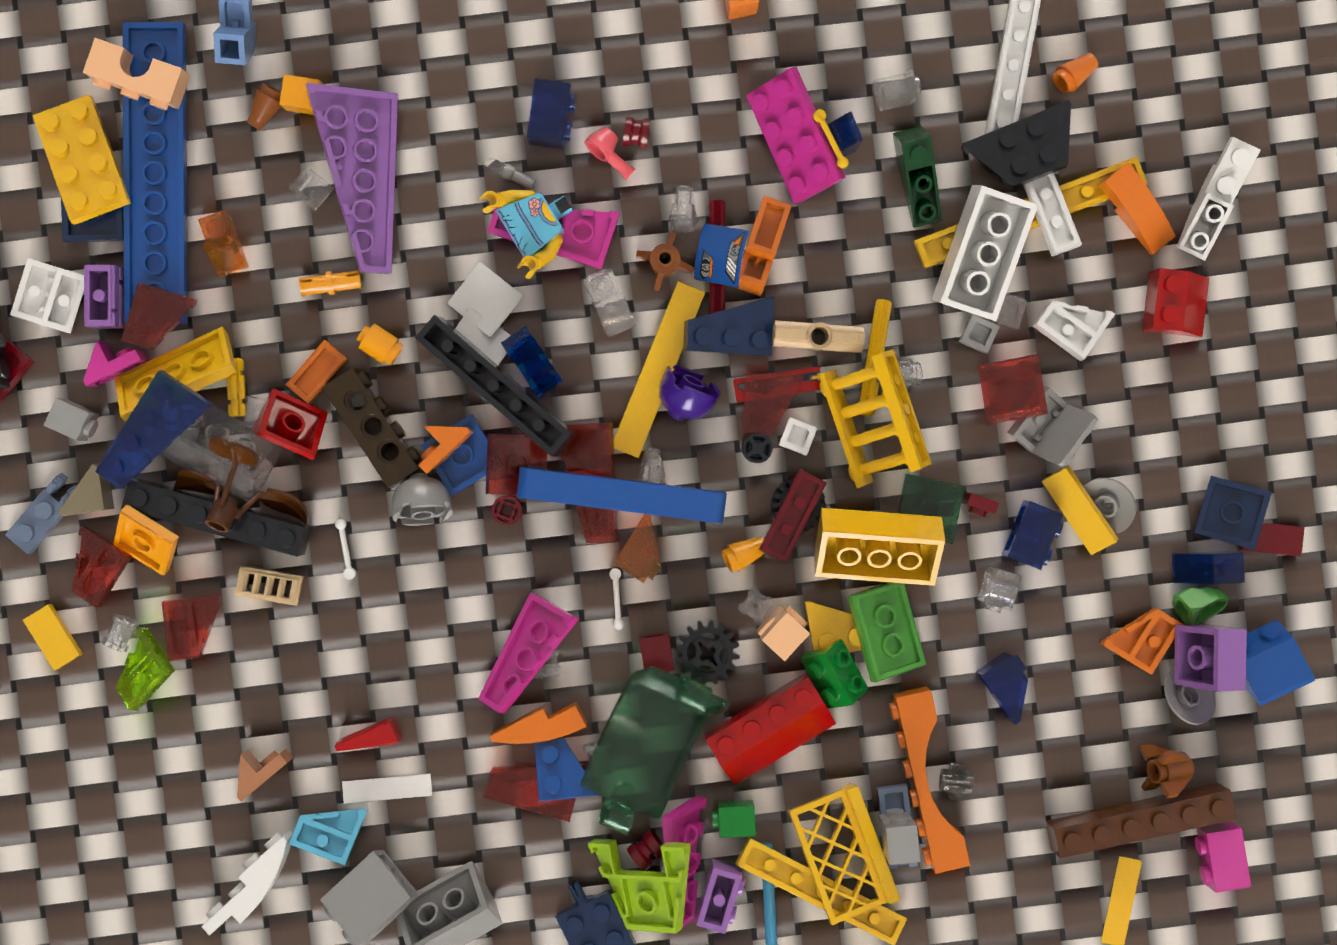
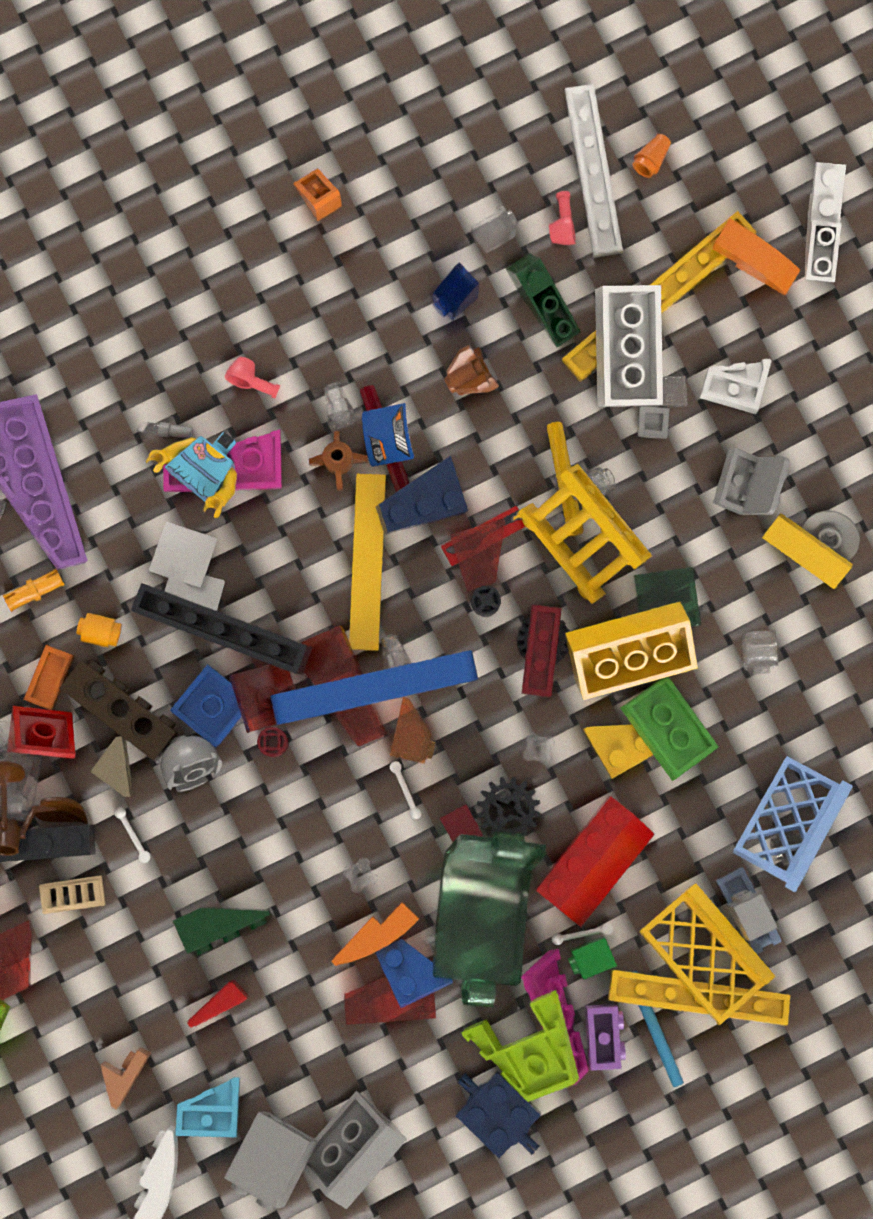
camera: 20 degrees left, 5 degrees down
white sticker [342,773,432,804] -> none
orange slope [418,426,474,474] -> none
dark pink wing [478,592,579,714] -> none
clear blue brick [501,326,563,397] -> none
clear blue brick [527,78,577,149] -> none
clear slope [583,267,636,337] -> none
dark red wheel [623,116,650,149] -> none
dark red wheel [627,829,664,871] -> none
dark purple cylinder [659,365,721,421] -> none
light orange cone [721,536,765,572] -> none
orange slope [733,196,792,297] -> none
dark pink plate [746,67,846,205] -> none
light nougat arch [756,605,810,661] -> none
tan piece [772,320,865,353] -> none
white plate [778,417,817,456] -> none
green bracket [800,639,868,709] -> none
yellow hinge [813,109,849,169] -> none
orange arch [889,686,971,874] -> none
black wing [961,100,1071,190] -> none
dark red plate [962,492,999,517] -> none
clear blue slope [976,652,1028,725] -> none
clear red plate [978,354,1049,425] -> none
clear blue brick [1001,500,1064,570] -> none
white tile [1023,173,1082,256] -> none
red slope [1142,268,1209,338] -> none
none -> dark tan slope [90,736,134,797]
none -> dark green slope [173,907,272,956]
none -> dark orange brick [444,345,499,396]
none -> coral bar [549,191,576,245]
none -> white hinge [552,923,613,945]
none -> light blue fence [733,756,853,892]

